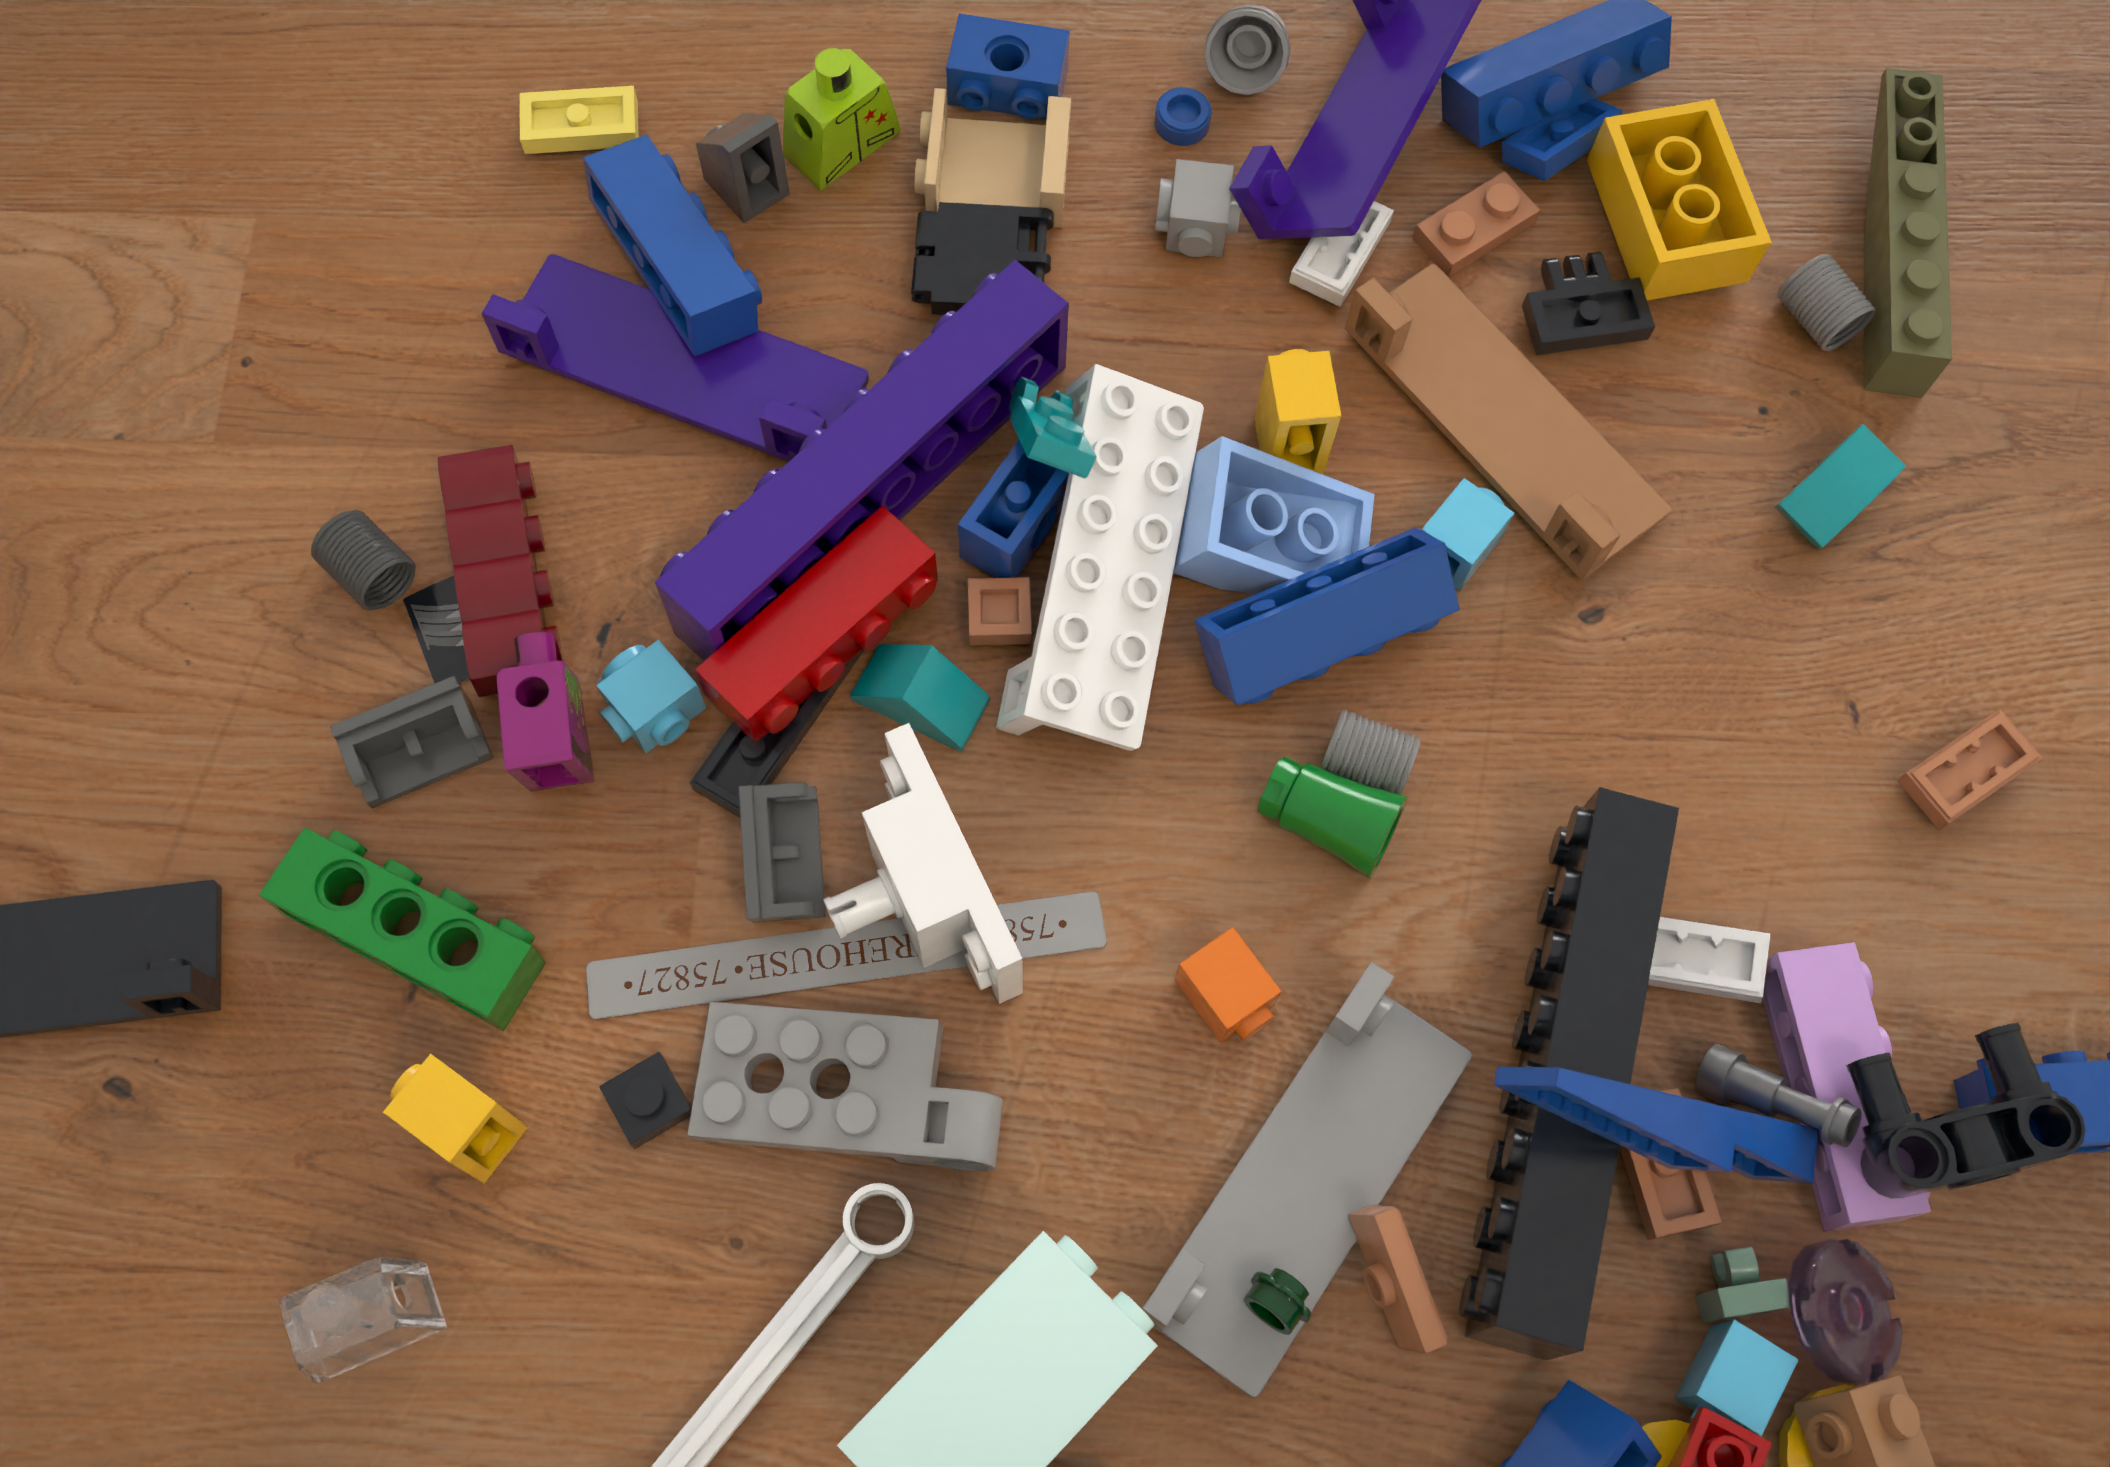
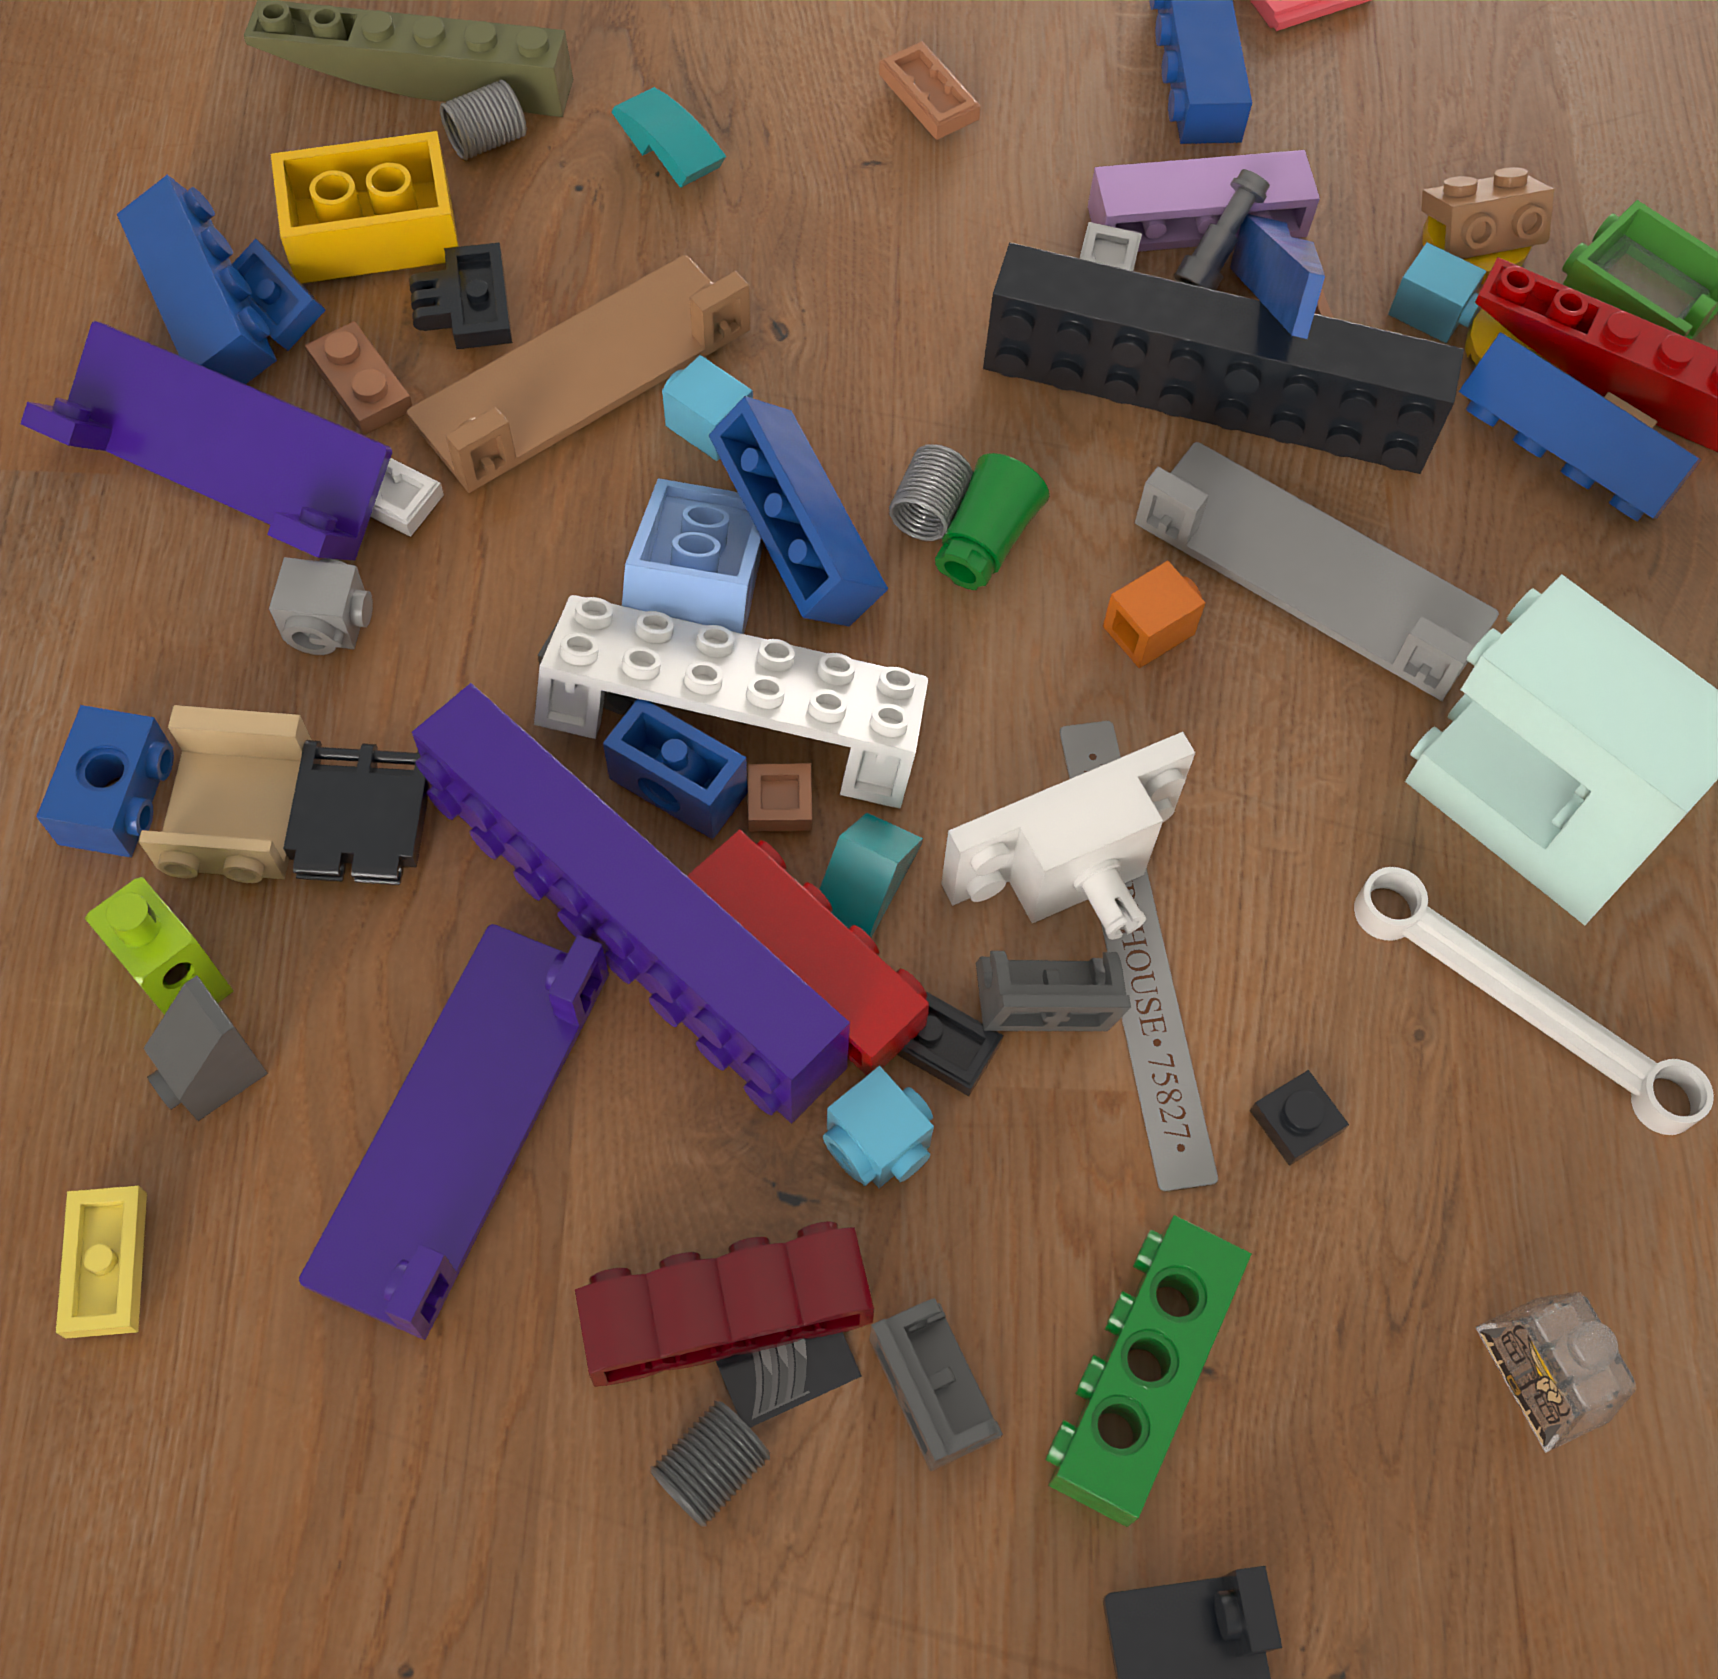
camera: 90 degrees left, 5 degrees down
yellow brick [383,1054,529,1183] -> none
magenta torso [497,632,595,792] -> none
blue brick [583,135,762,357] -> none
light grey hinge [687,1002,1003,1172] -> none
teal hinge [1009,377,1097,479] -> none
blue tile [1154,87,1212,146] -> none
light grey helmet [1204,4,1291,95] -> none
dark green plate [1244,1268,1311,1335] -> none
yellow brick [1254,349,1341,475] -> none
nougat plate [1348,1205,1448,1354] -> none
sand green tile [1695,1247,1794,1323] -> none
tile [1788,1239,1903,1385] -> none
black piece [1846,1022,2086,1199] -> none

